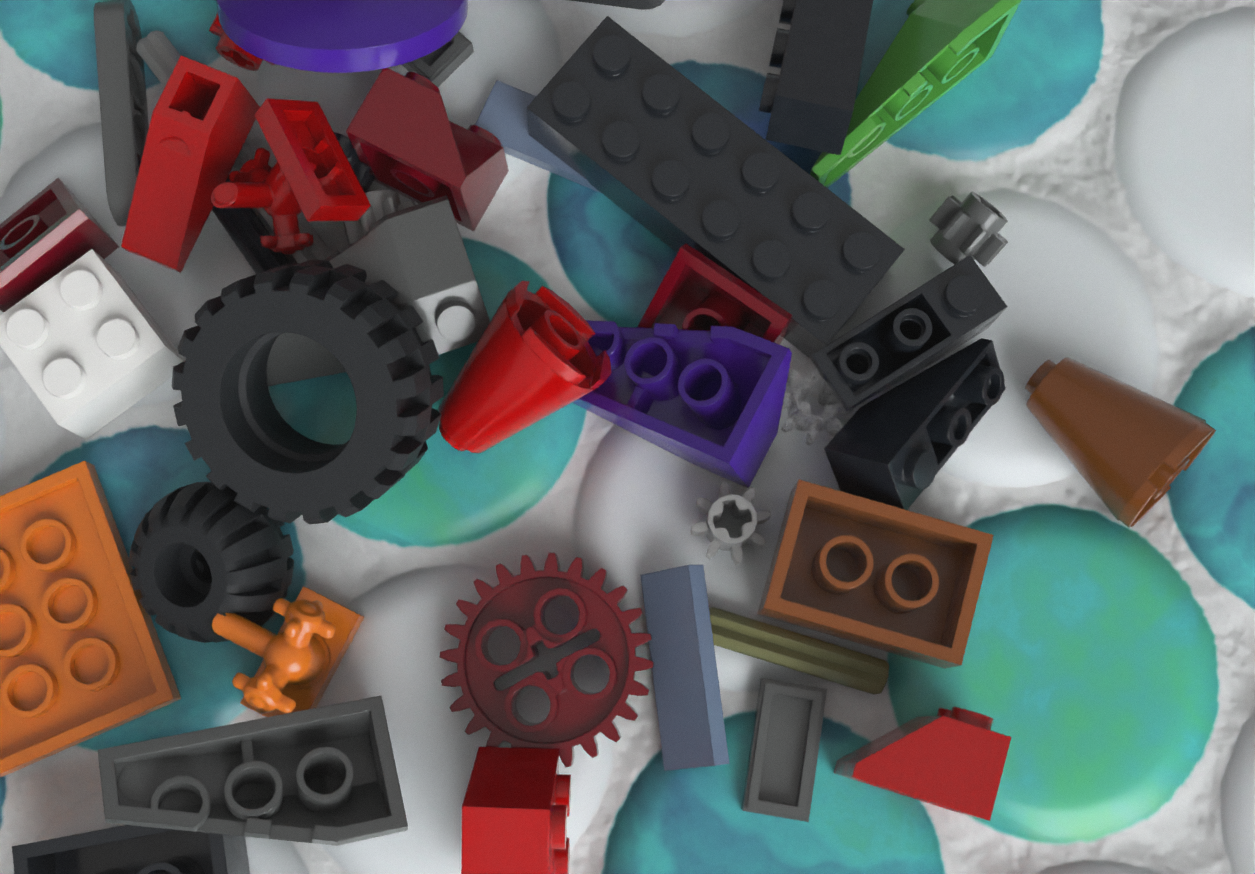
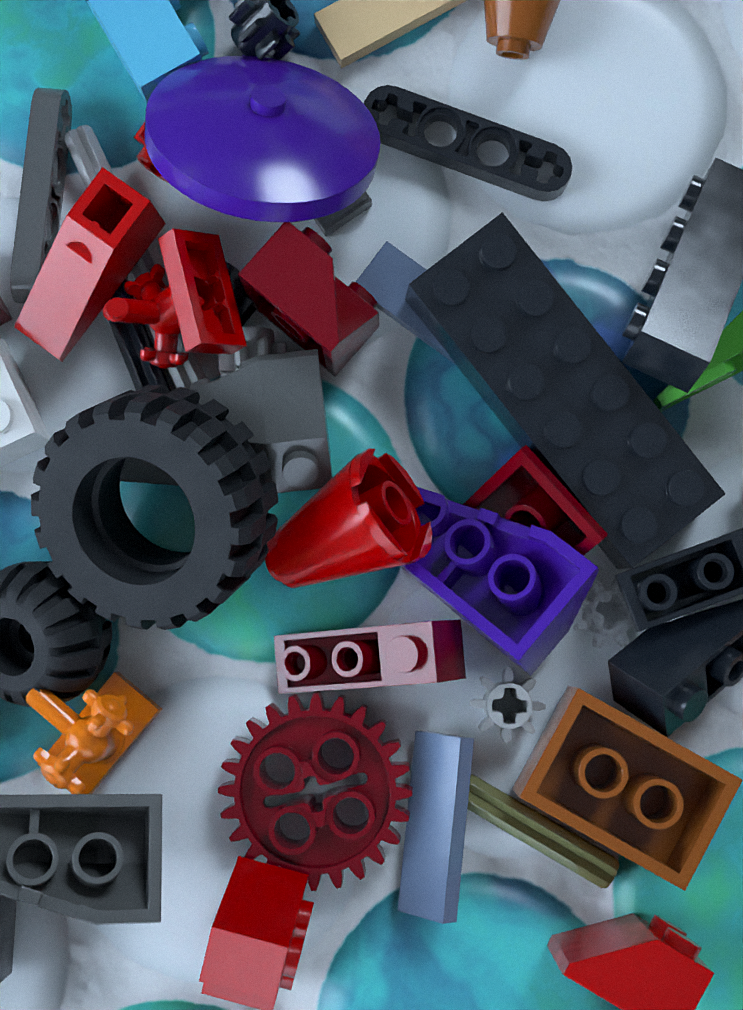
camera: 15 degrees right, 5 degrees up
dark grey tile [741,678,827,822] -> none
none -> slope [274,619,466,694]

